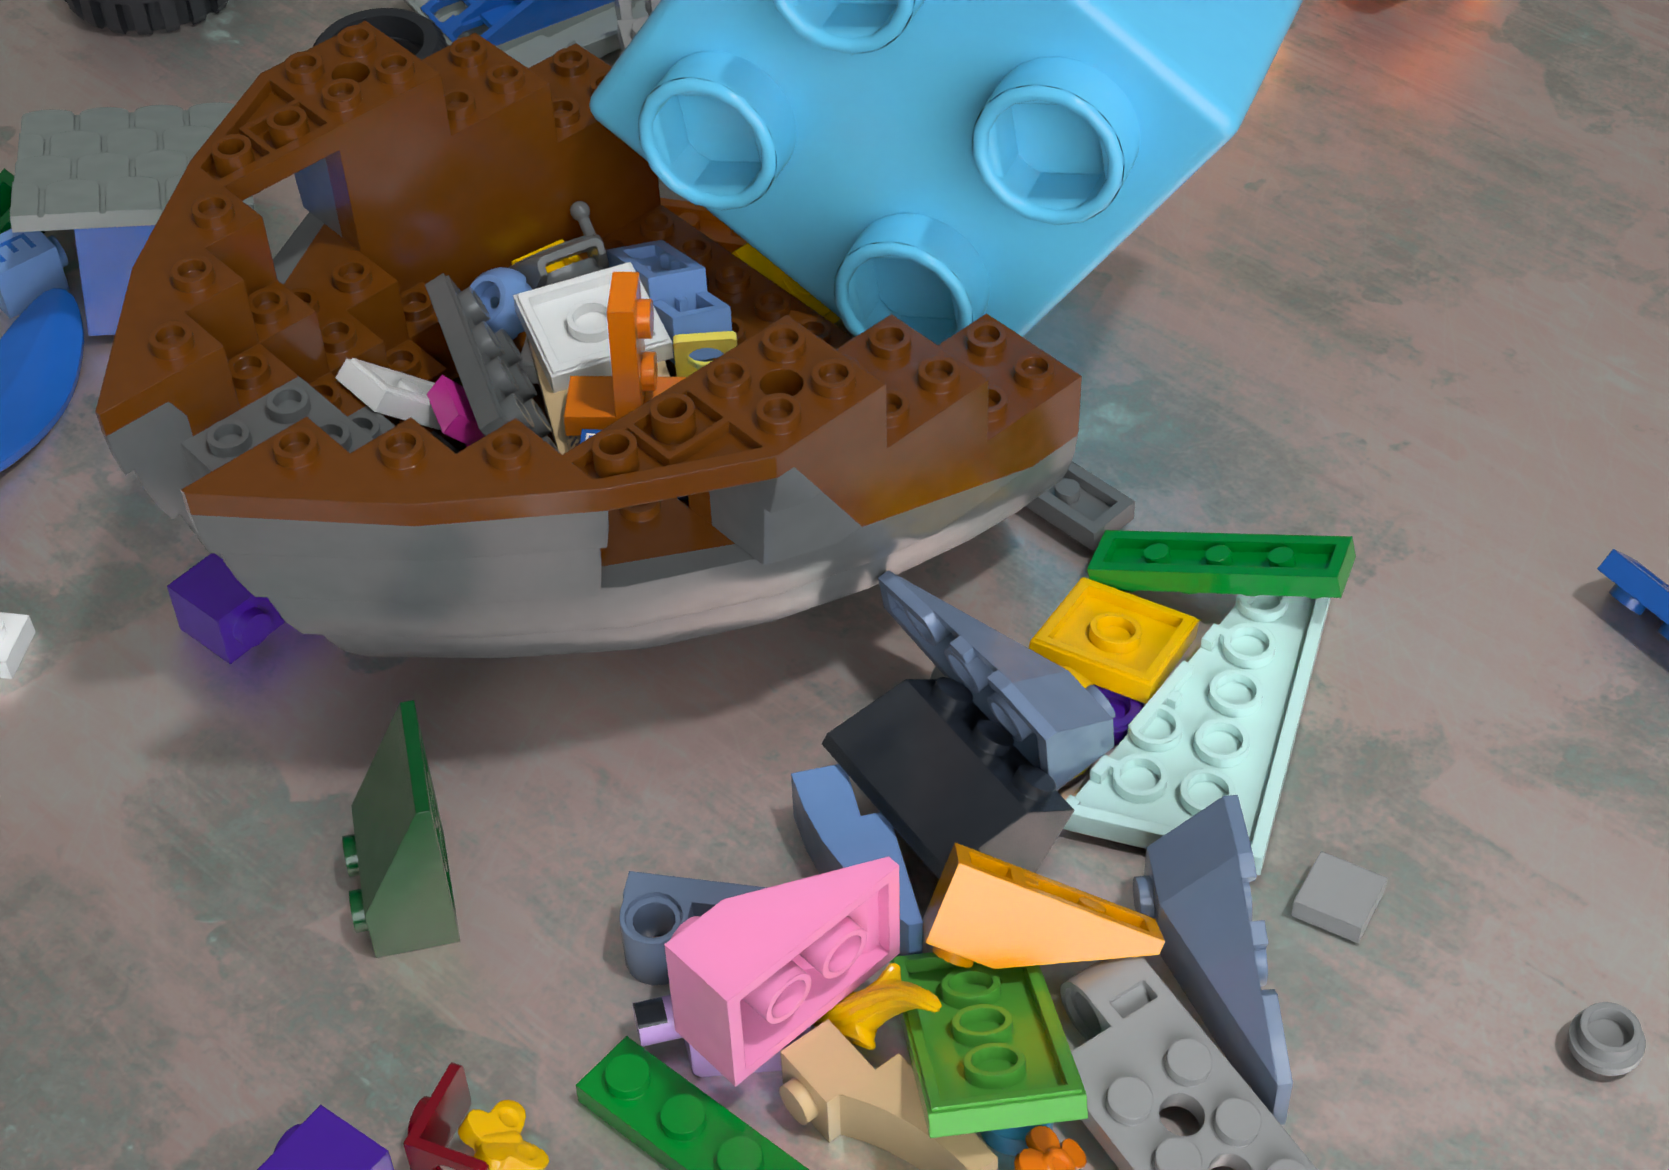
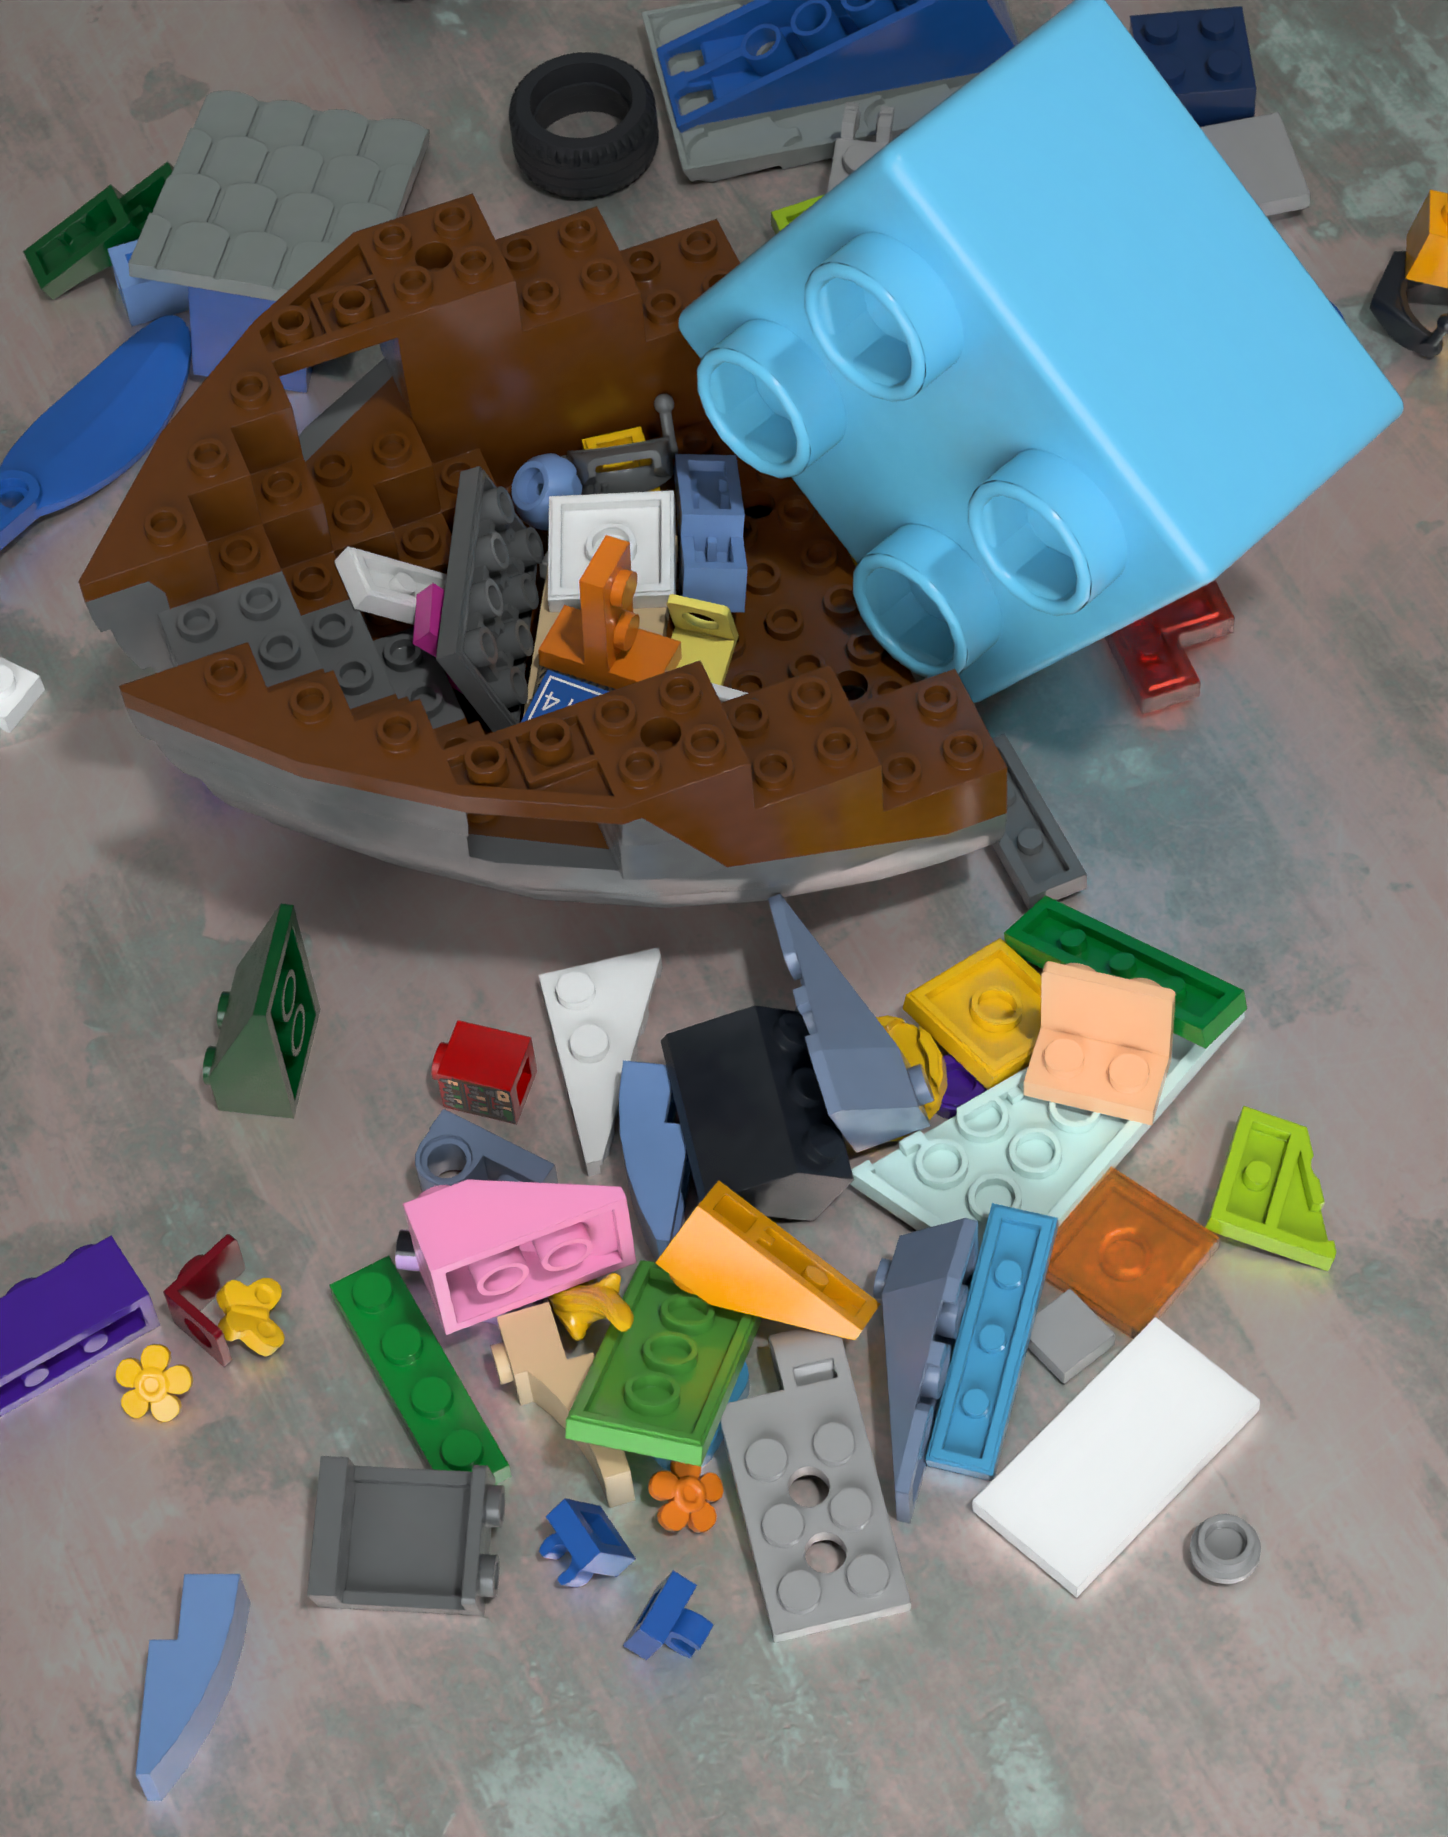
camera: 25 degrees right, 10 degrees up
none -> red brick [431,1020,537,1125]
none -> white wing [539,947,663,1176]
none -> dark azure tile [925,1203,1059,1481]
none -> white tile [972,1317,1260,1598]
none -> light nougat bracket [1024,961,1176,1125]
none -> clear orange tile [1045,1166,1220,1339]
none -> clear red plate [1104,580,1235,714]
none -> lime wing [1205,1106,1336,1272]

